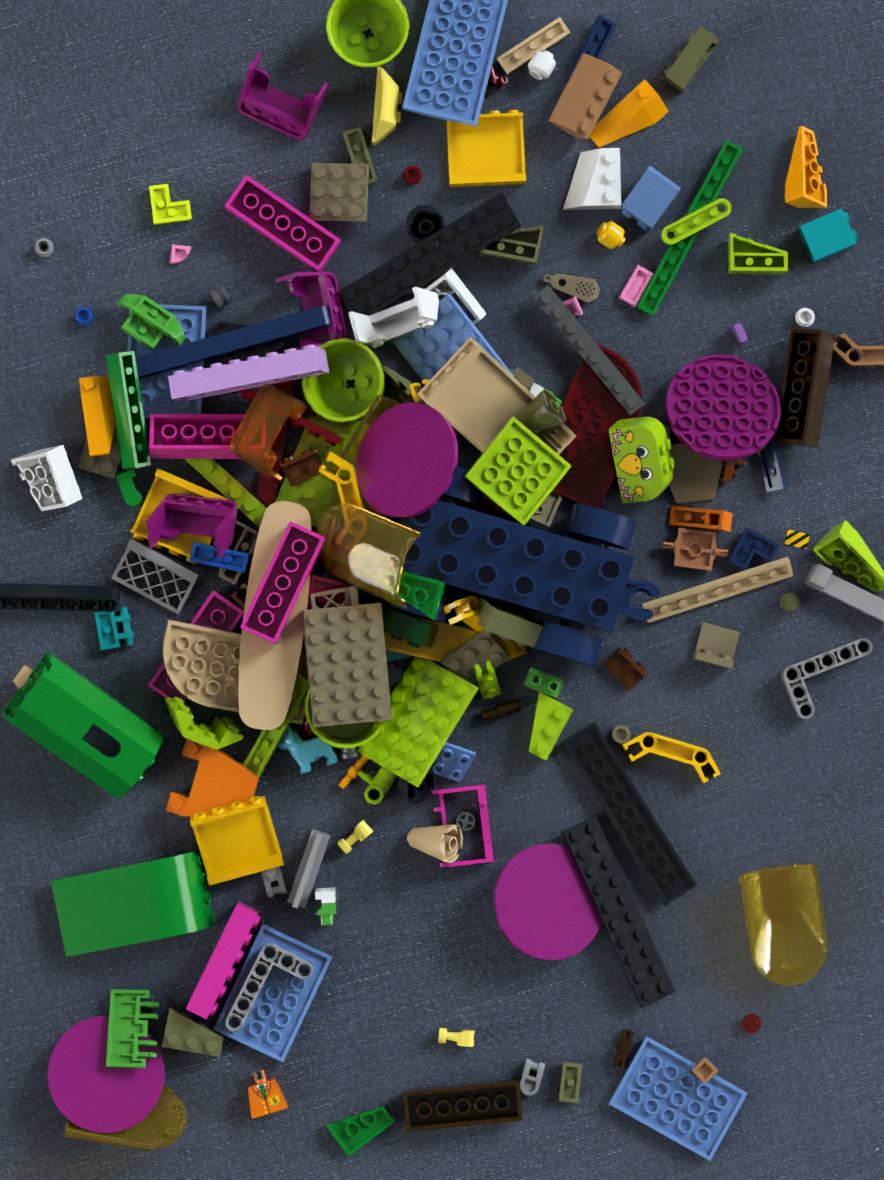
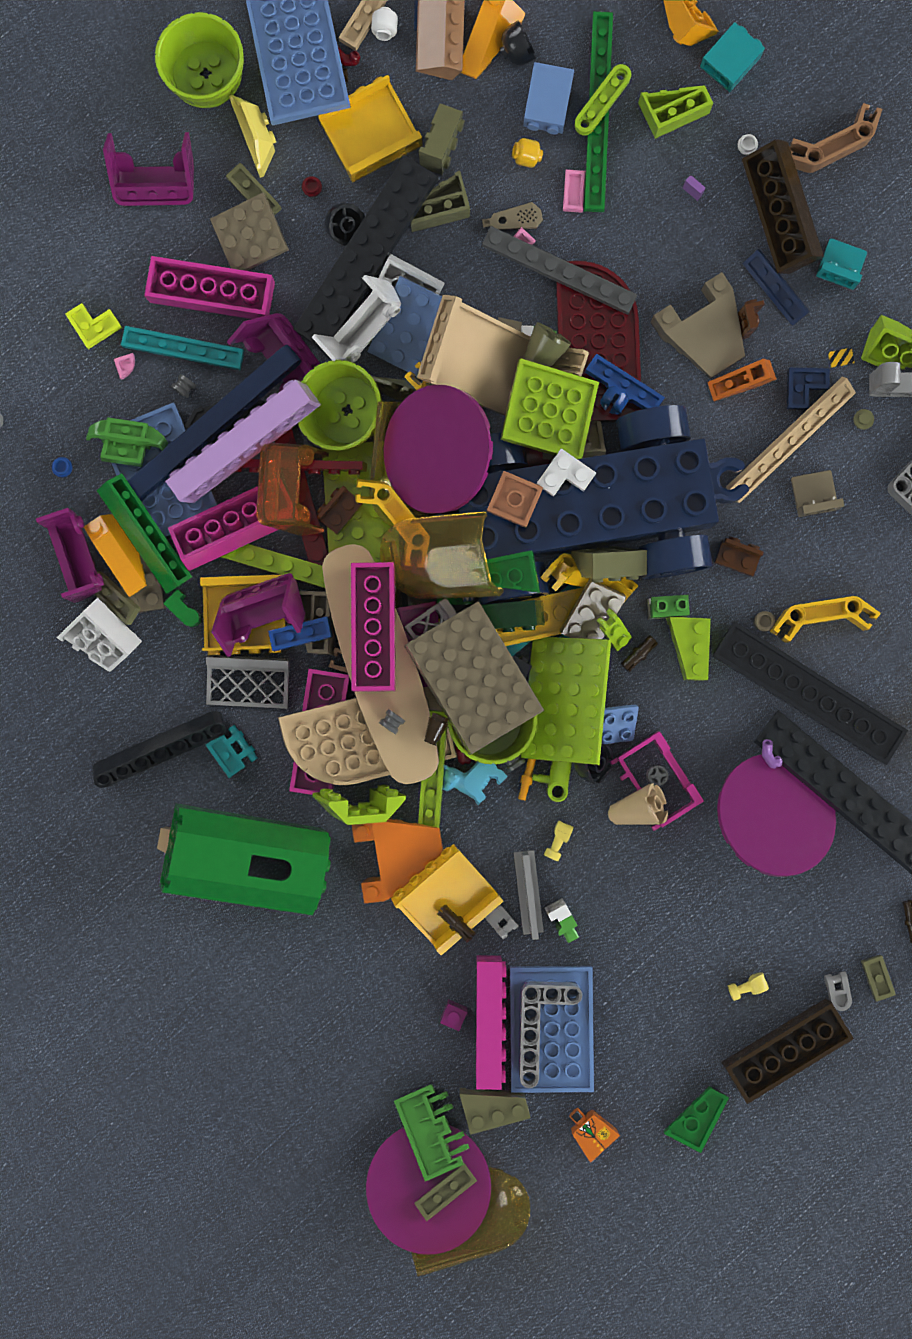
camera: 15 degrees left, 0 degrees up
green panel [51,850,215,957] -> none
white wedge [563,148,621,210] -> none
lime brick [609,417,674,504] -> none
nougat plate [662,528,728,571] -> none
magenta tile [665,355,781,461] -> none
none -> magenta windscreen [36,508,104,603]
none -> olive plate [94,571,141,625]
none -> teal plate [121,326,245,371]
none -> dark grey wheel [379,709,405,734]
none -> olive plate [414,1163,477,1221]
none -> olive wedge [419,104,465,175]
none -> dark brown cone [424,713,449,746]
none -> dark brown pin [437,905,476,942]
none -> magenta brick [440,999,467,1031]
none -> nougat plate [487,471,543,528]
none -> black cylinder [500,20,536,65]
none -> white plate [537,449,596,497]
none -> blue plate [584,354,665,415]
none -> medium lavender arm [762,739,782,769]
none -> teal bracket [816,238,867,290]

